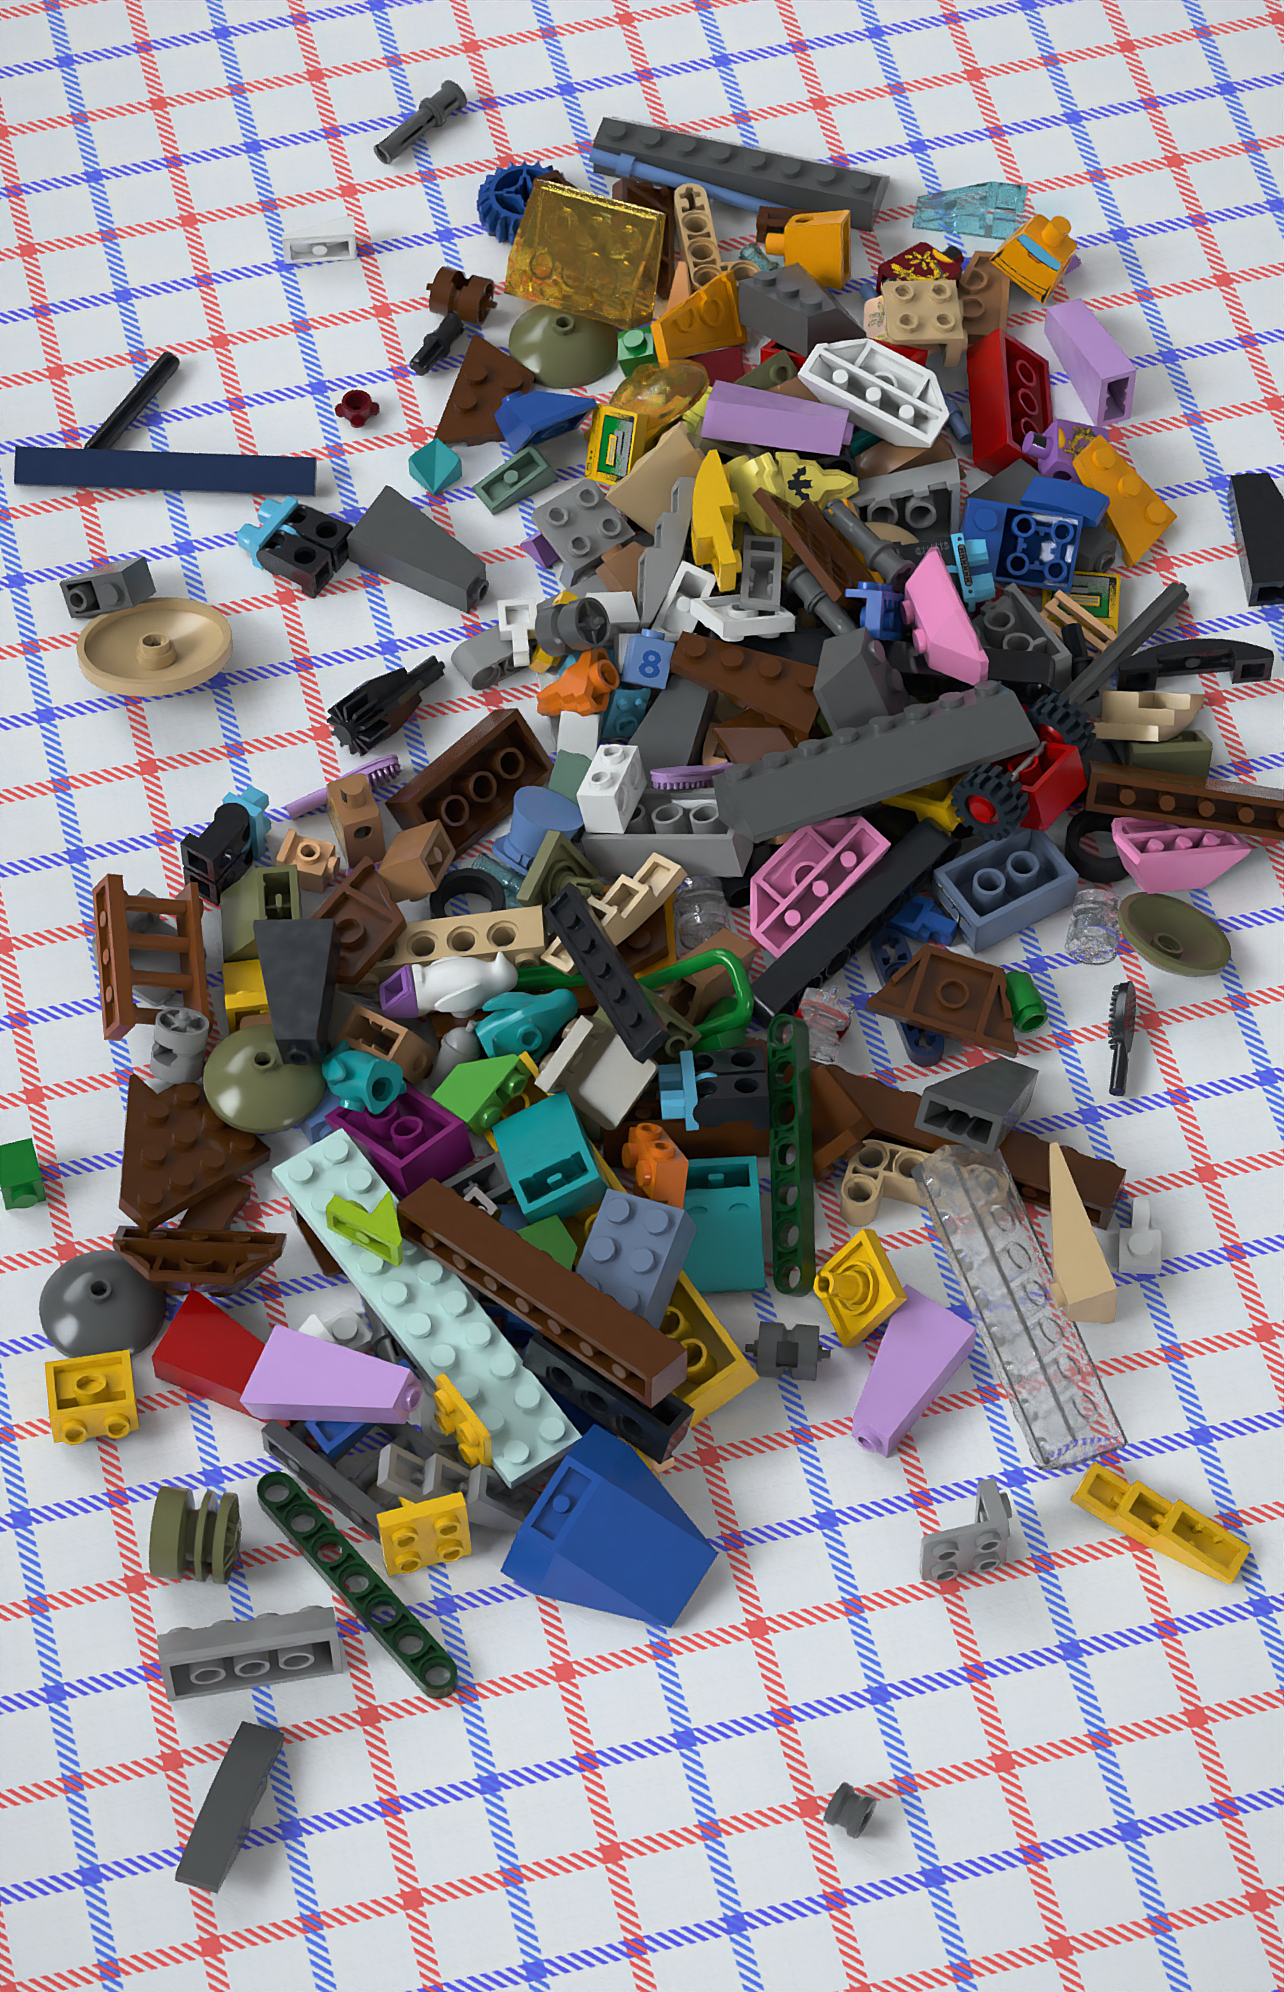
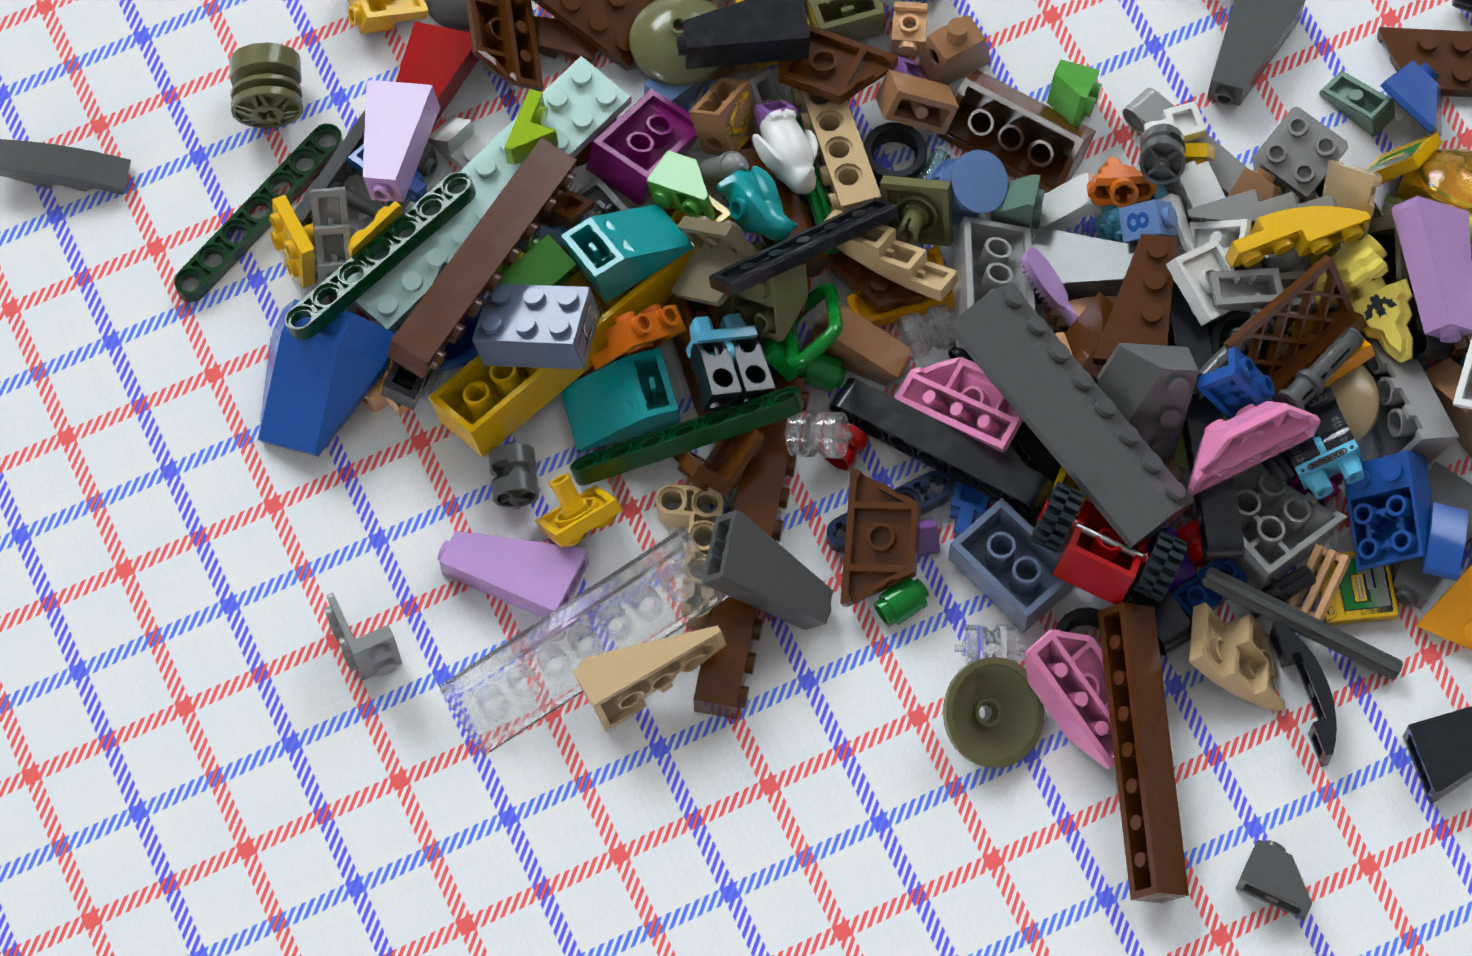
camera: 80 degrees right, 10 degrees up
light grey slope [157,1605,343,1702] -> none
lavender piece [285,754,401,820] -> none
teal animal [322,1040,407,1115] -> none
black piece [327,655,445,756] -> none
teal slope [408,438,462,496] -> none
white brick [576,744,647,834] -> none
dark grey wheel [823,1782,877,1839] -> none
yellow slope [1070,1461,1252,1585] -> none
black piece [1108,981,1136,1096] -> none
white plate [1118,1198,1162,1275] -> none
olive slope [1123,730,1213,778] -> none
none -> dark green beam [285,172,476,340]
none -> bright green slope [1047,59,1102,128]

